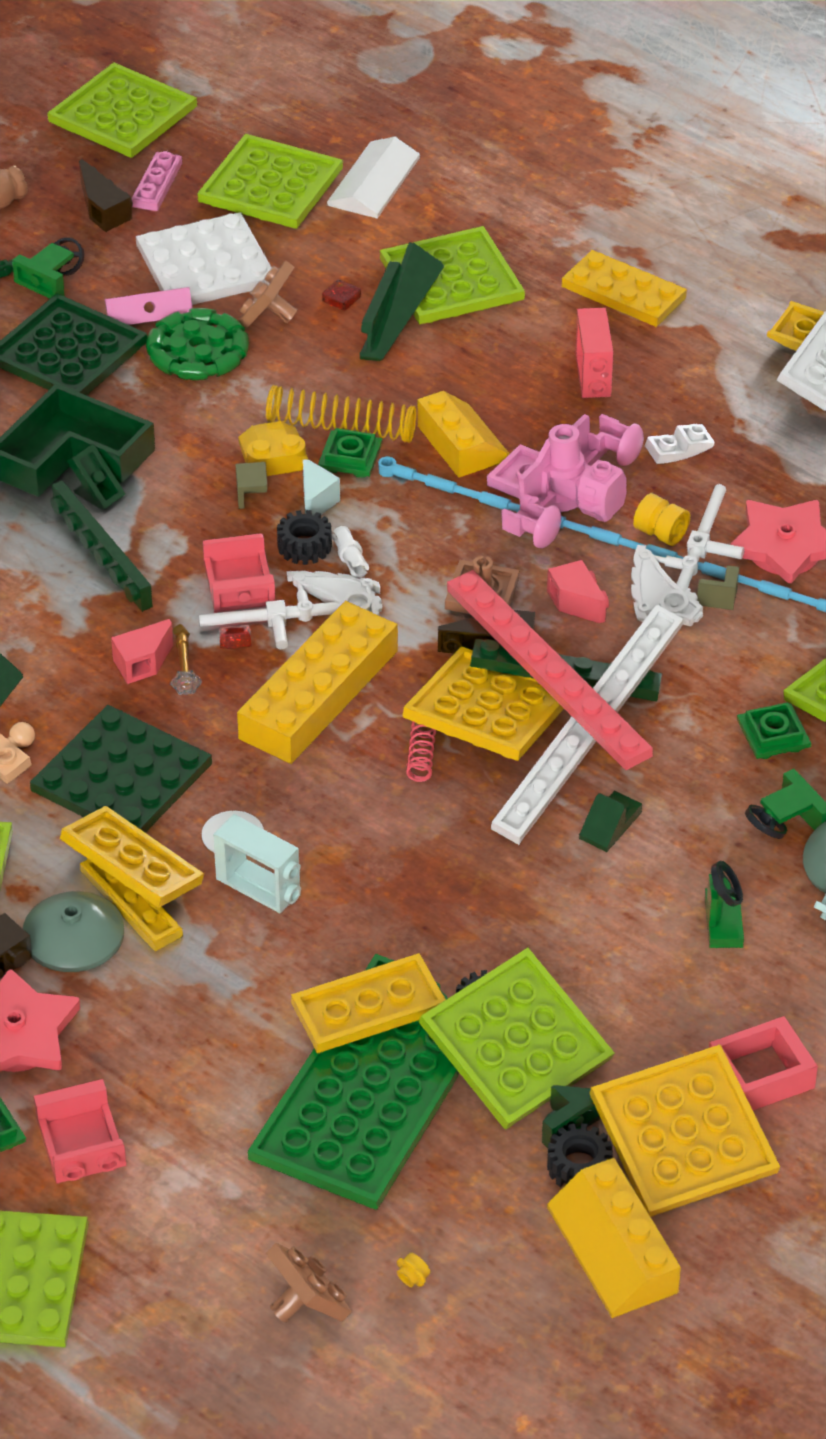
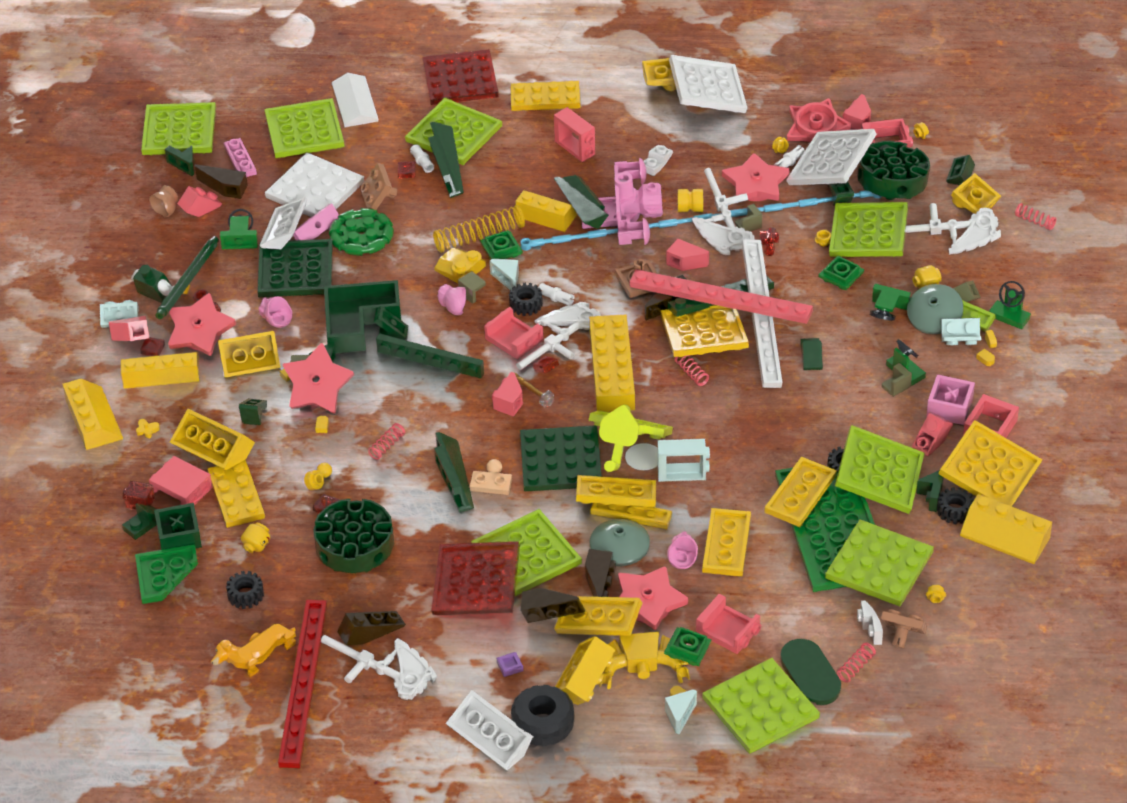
camera: 35 degrees left, 0 degrees up
none -> dark green slope [165,145,194,176]
none -> coral slope [177,186,222,217]
none -> white slope [260,197,308,249]
none -> white pin [410,145,434,173]
none -> clear red plate [423,49,499,105]
none -> bright pink hair [437,284,466,315]
none -> wedge [554,175,609,229]
none -> neon yellow plate [589,405,673,472]
none -> bright pink hair [667,531,698,569]
none -> yellow plate [702,508,751,577]
none -> clear red plate [759,227,779,256]
none -> dark green tile [780,639,841,705]
none -> yellow plate [815,230,831,247]
none -> lime plate [825,520,934,607]
none -> coral piece [837,643,876,682]
none -> white slope [857,601,883,645]
none -> olive panel [882,363,912,397]
none -> coral slope [912,413,953,456]
none -> bright pink brick [927,375,975,425]

